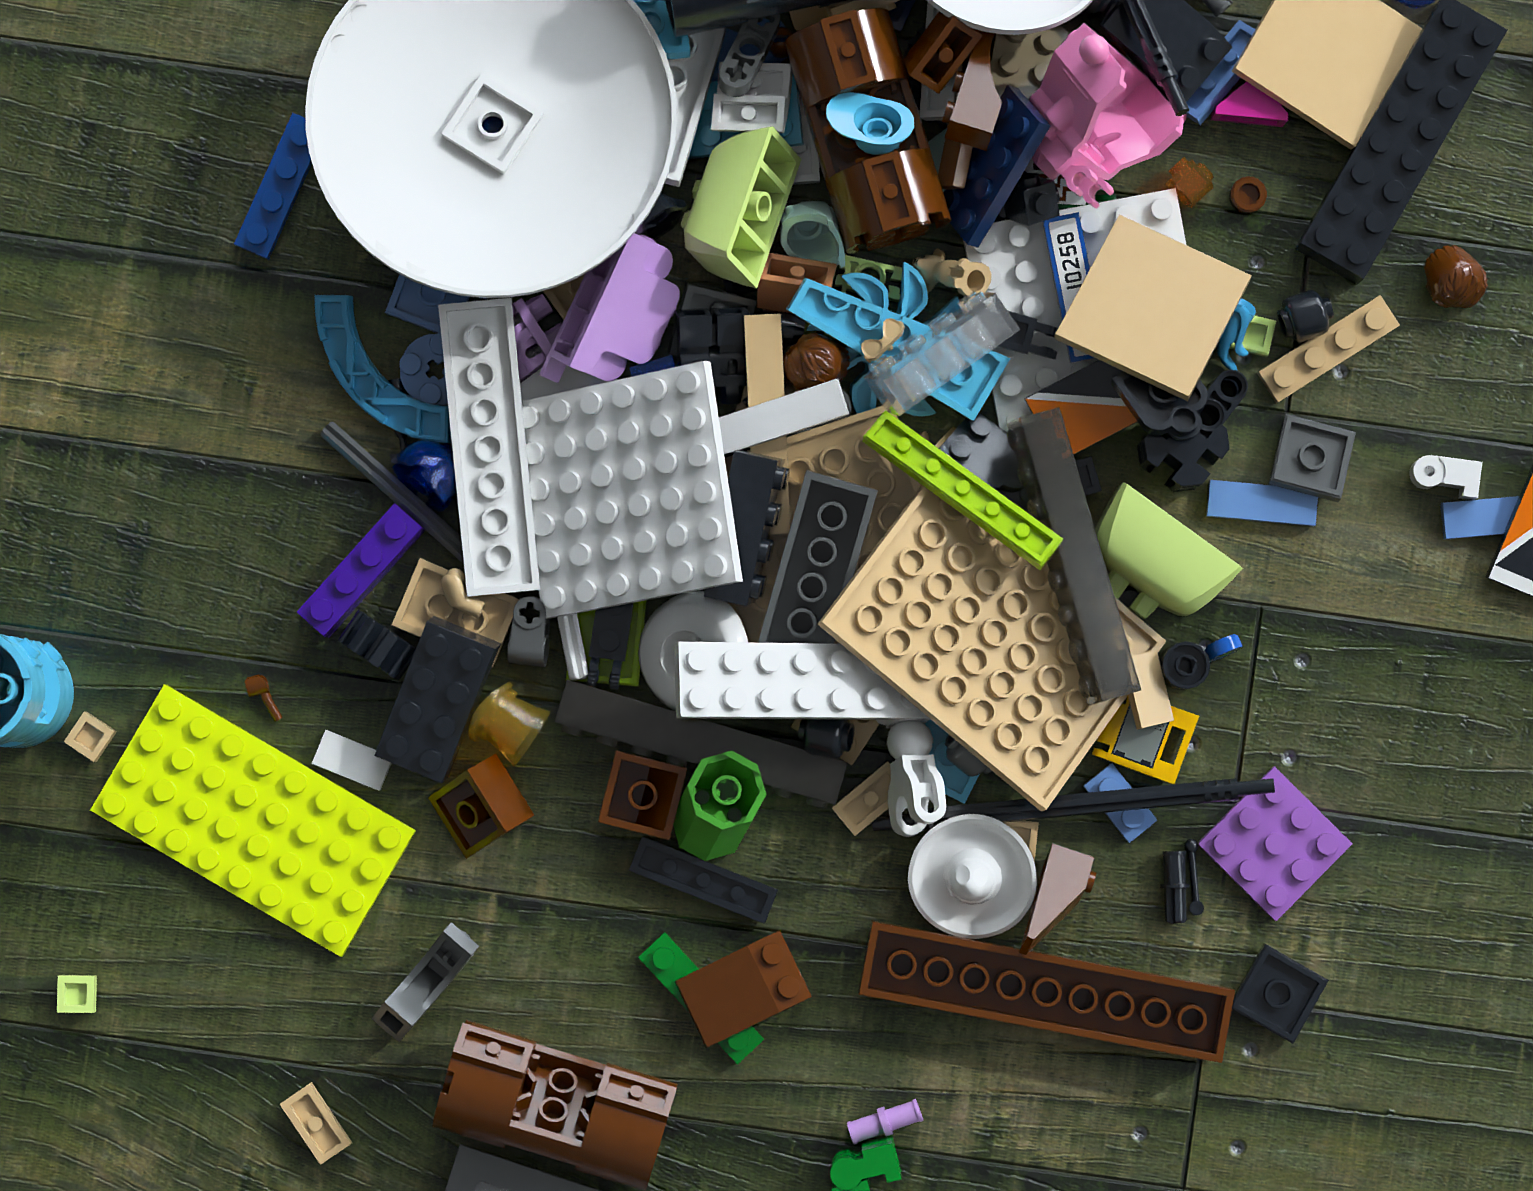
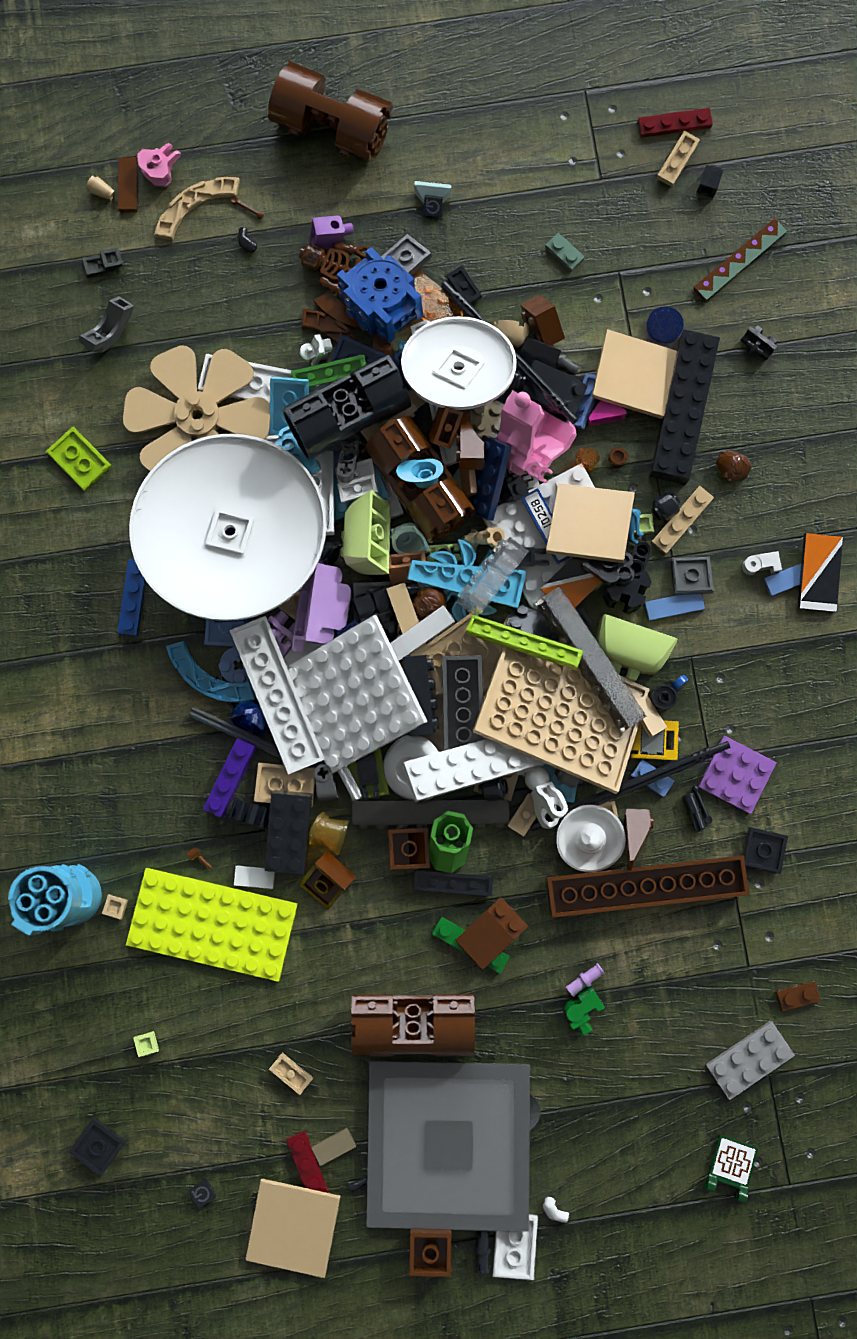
camera: 15 degrees left, 5 degrees down
dark grey arch [372,923,479,1042] -> none
tan arm [441,568,485,619] -> none
tan piece [861,318,905,363] -> none

